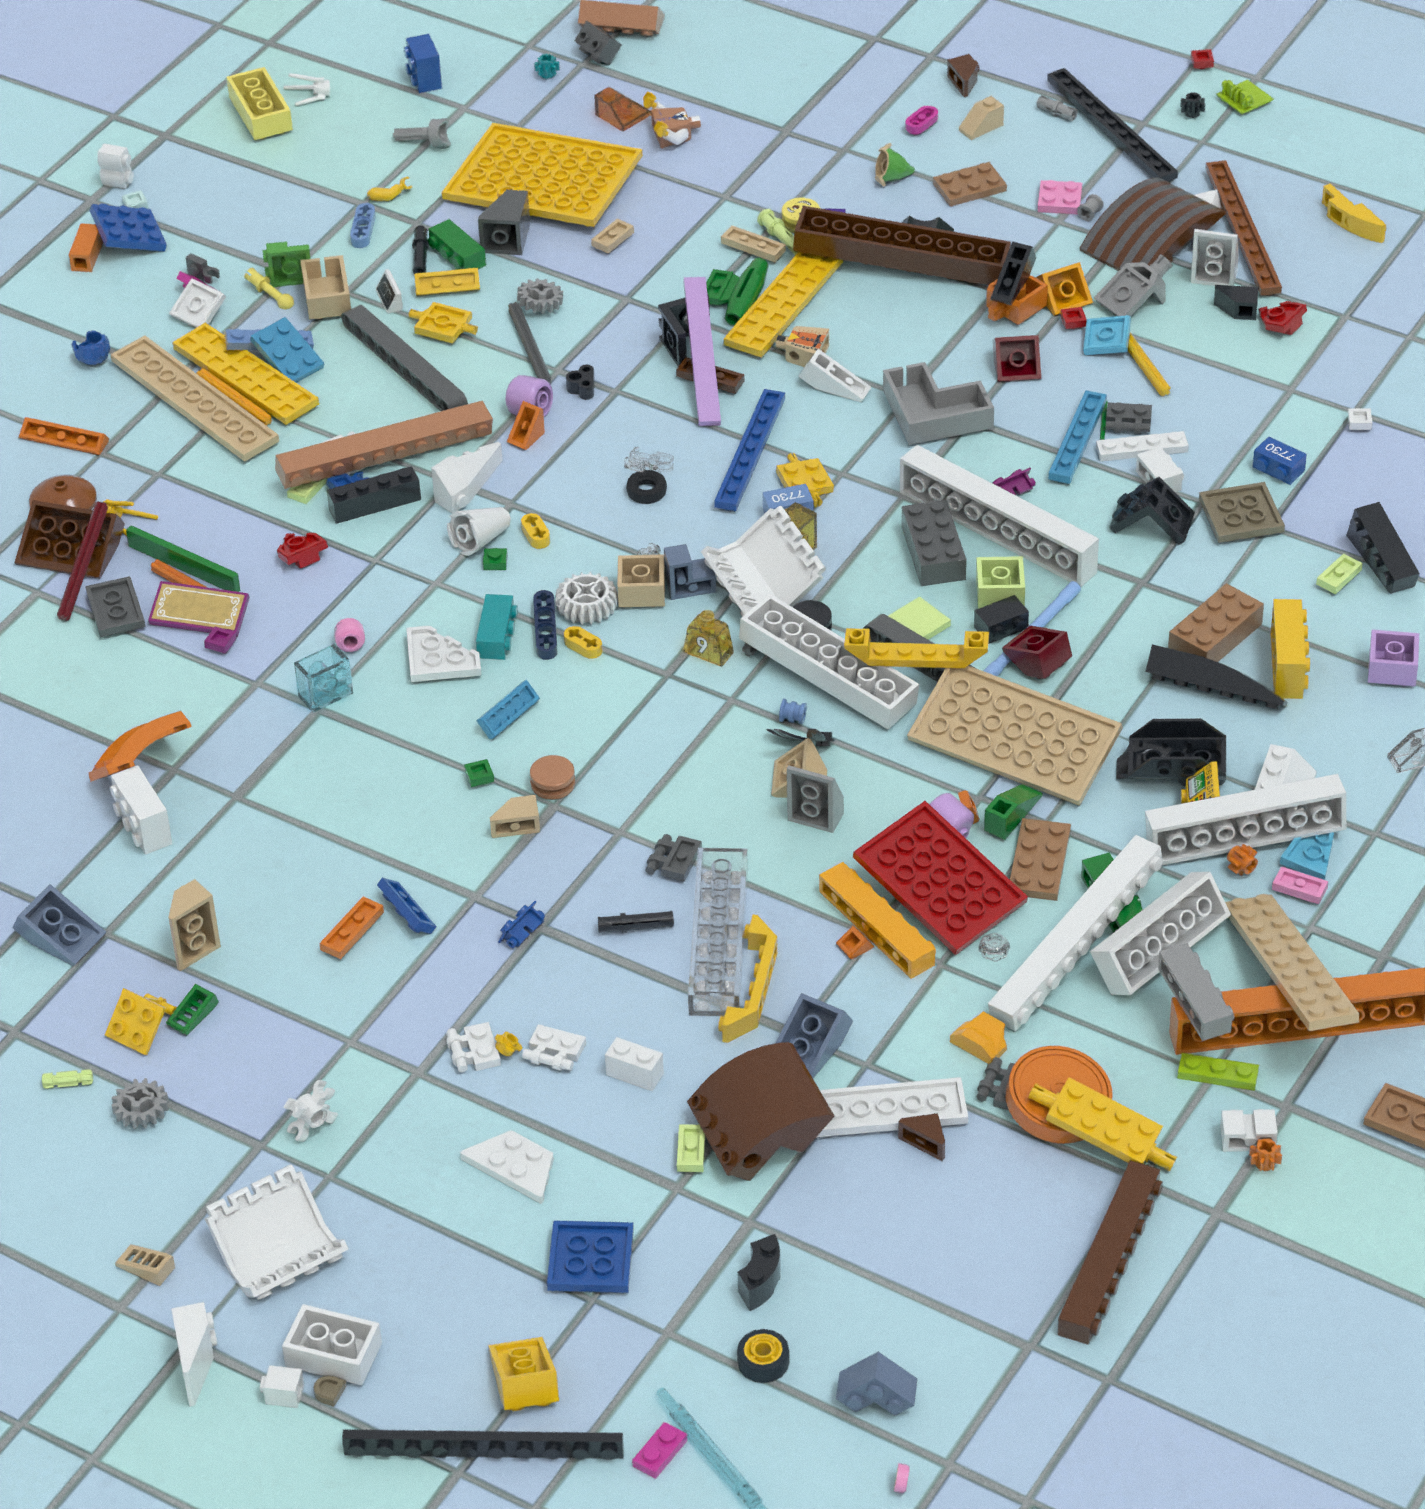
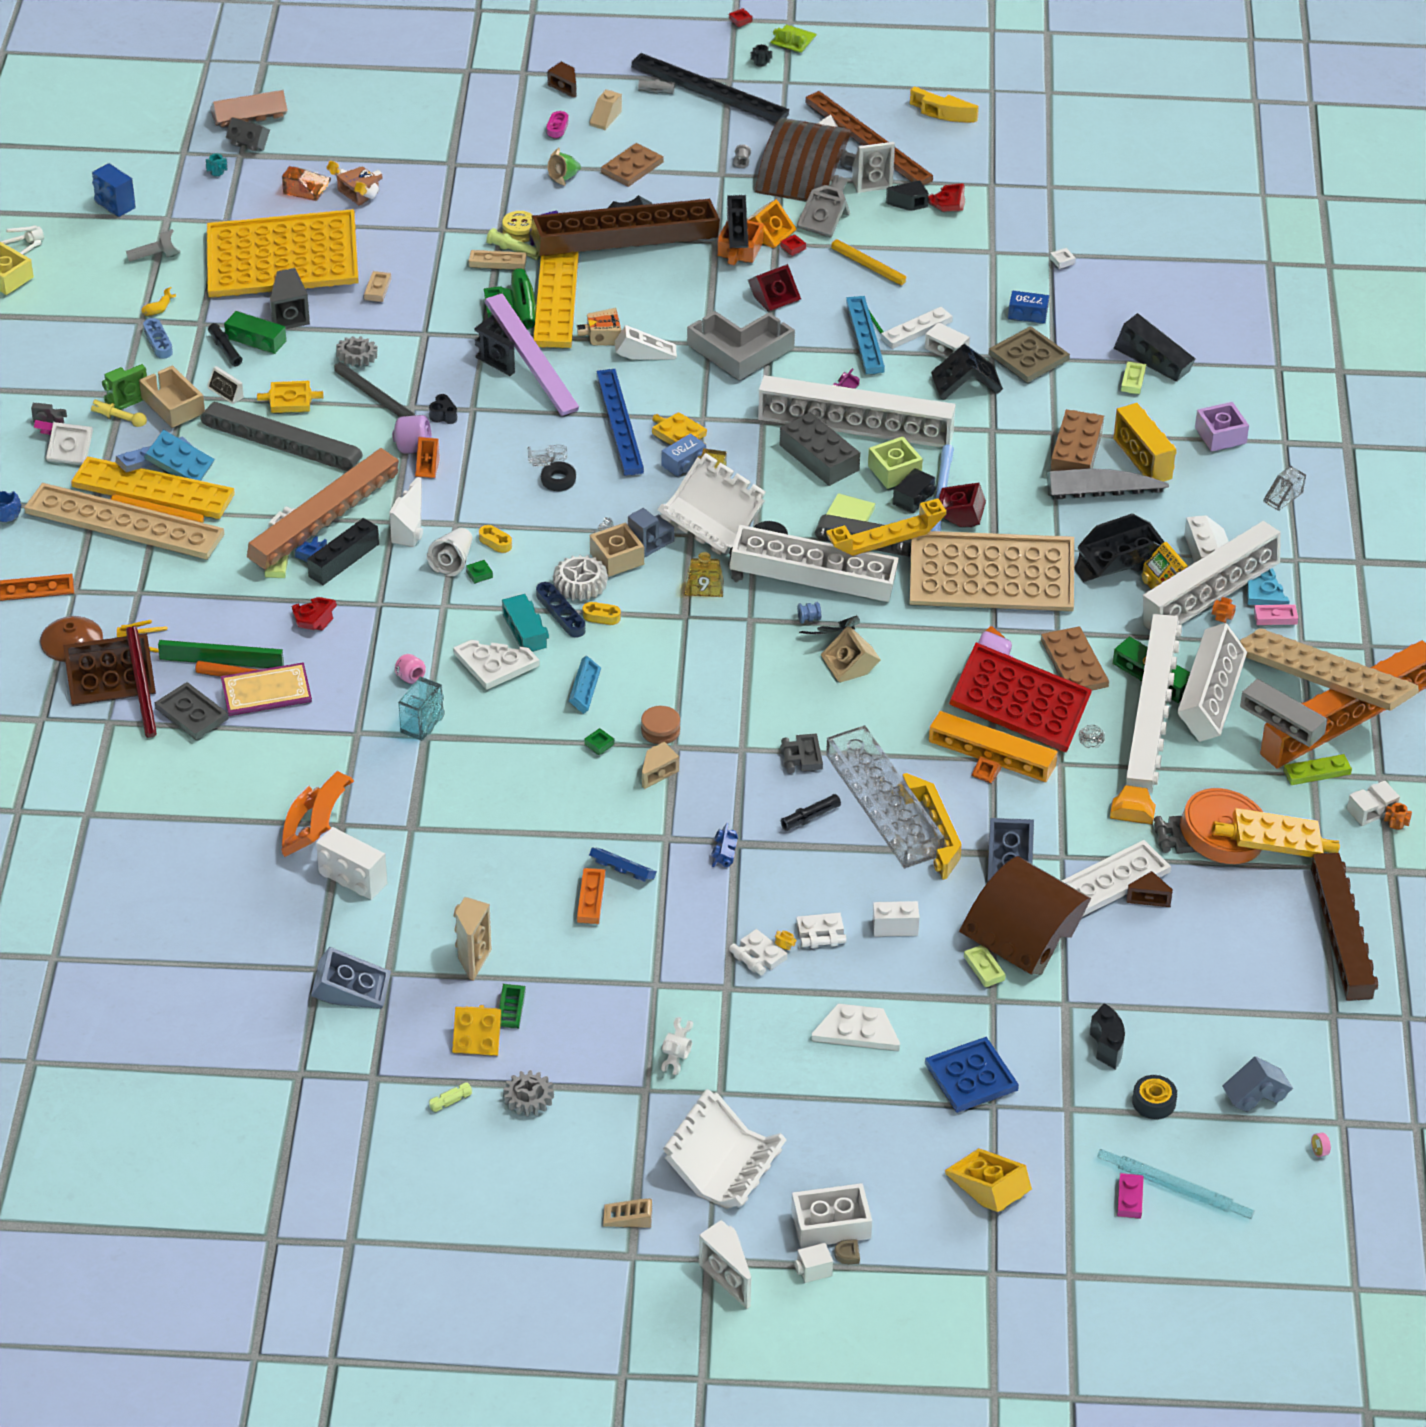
camera: 30 degrees left, 0 degrees up
magenta plate [204,626,237,654] -> none
black plate [342,1429,624,1460] -> none
yellow plate [414,268,480,296] -> none
reddish brown plate [676,357,745,394] -> none
light grey slope [787,765,844,833] -> none
green slope [984,784,1043,840] -> none
bright pink plate [1038,180,1082,214] -> none
medium azure tile [1083,315,1131,355] -> none
dark grey plate [1106,402,1152,434] -> none

